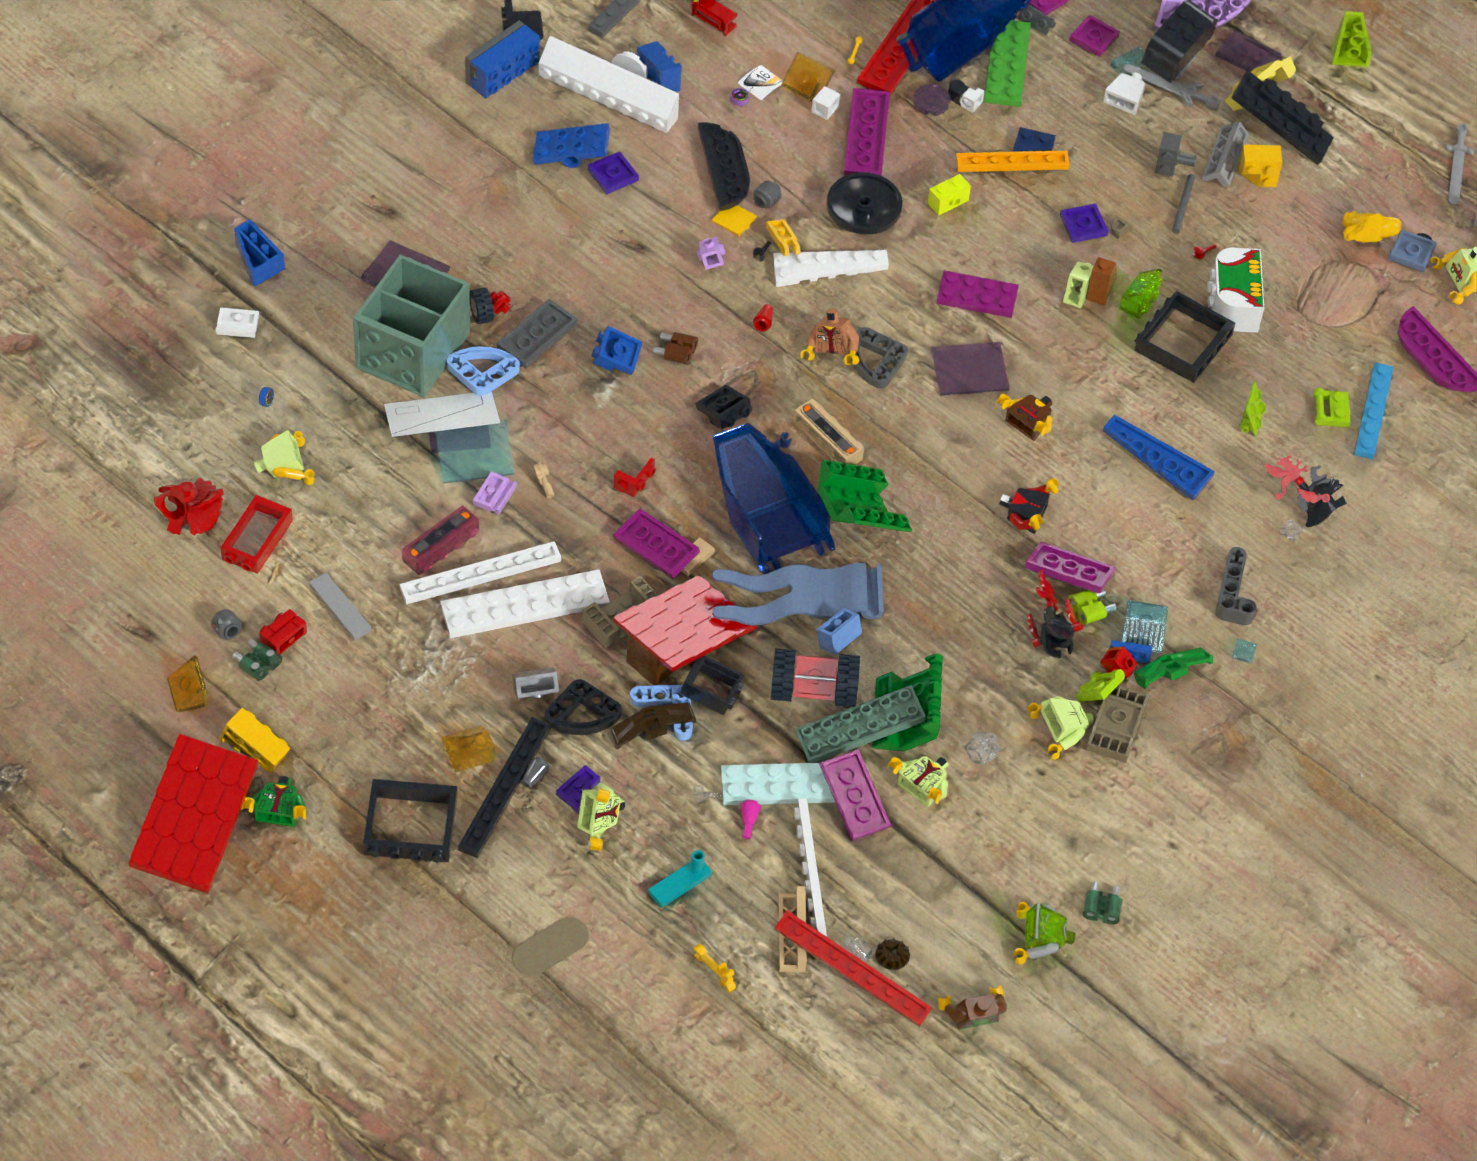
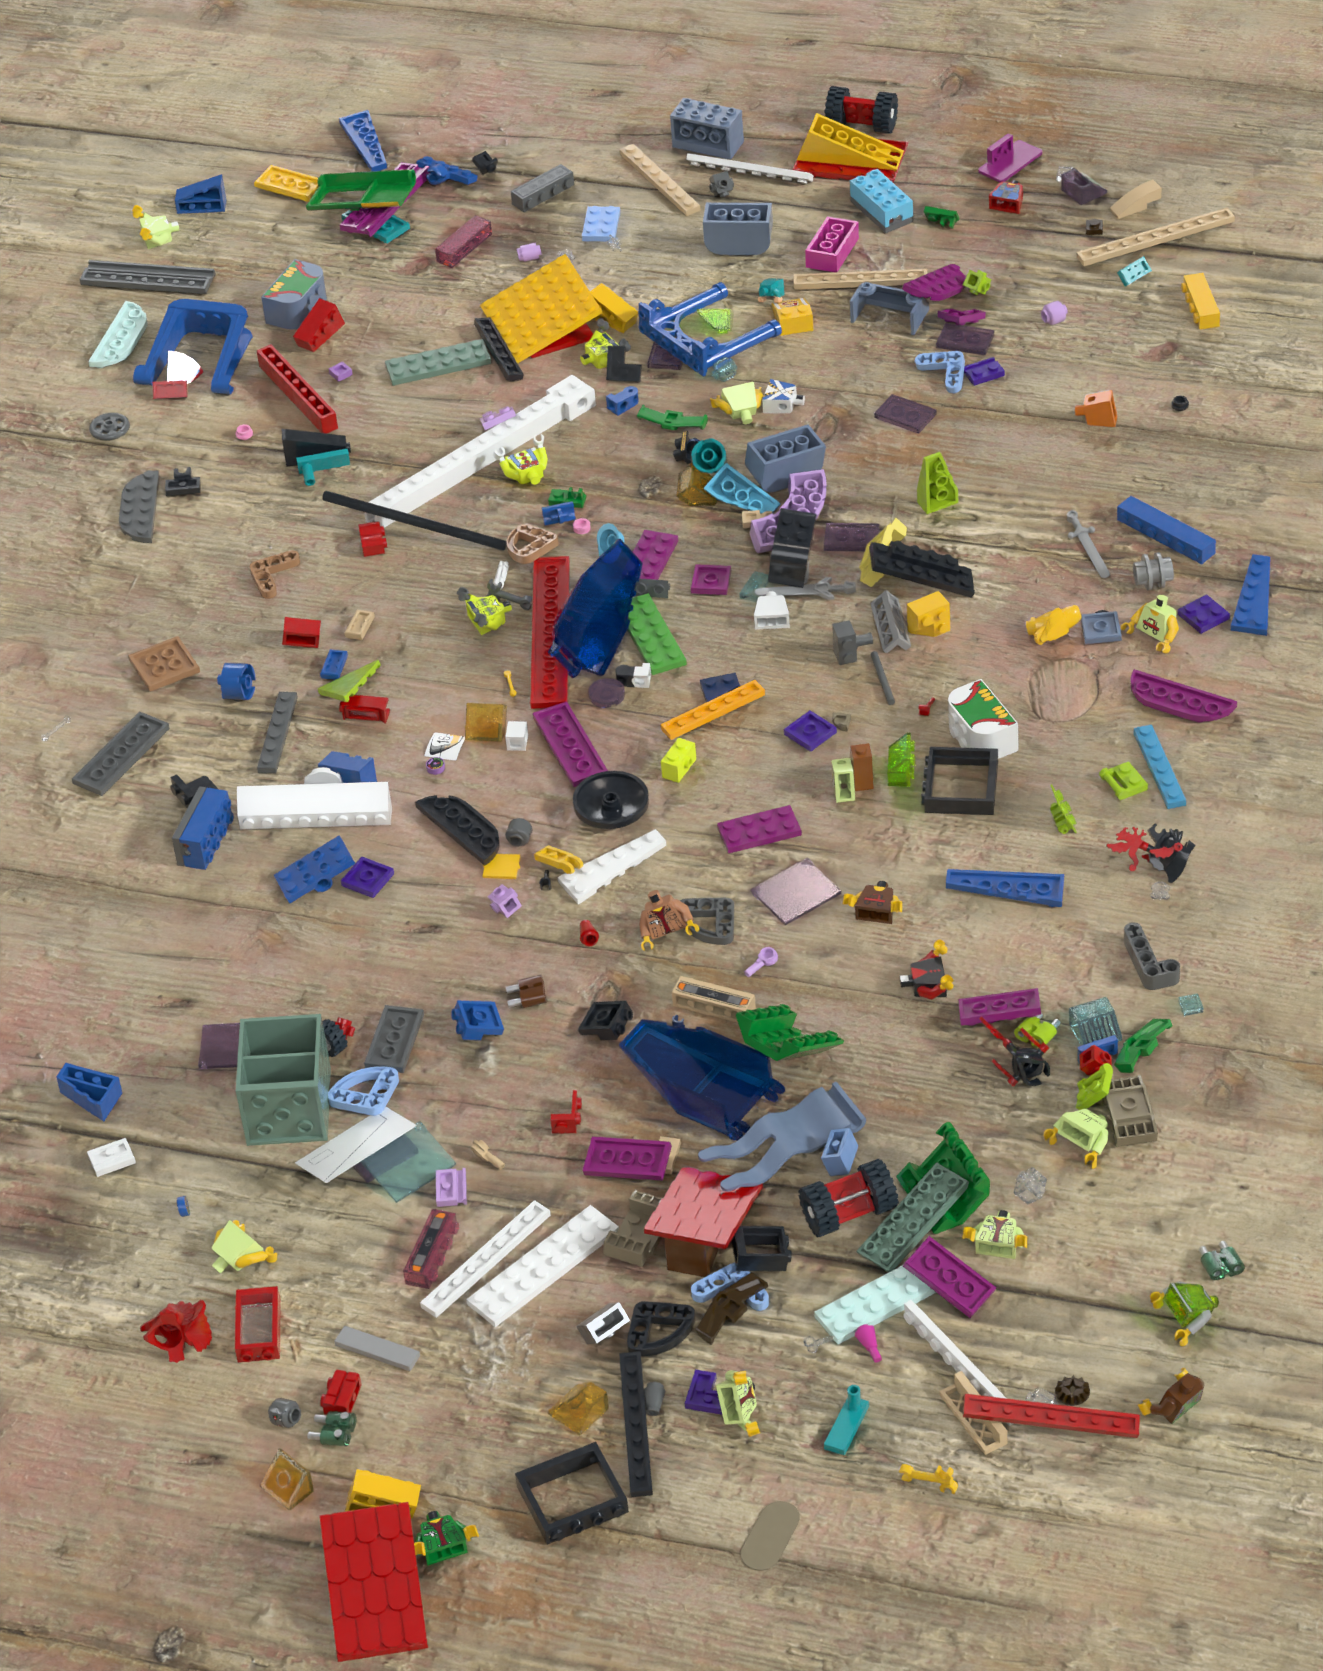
camera: 20 degrees left, 10 degrees down
none -> lavender plate [744,947,778,977]

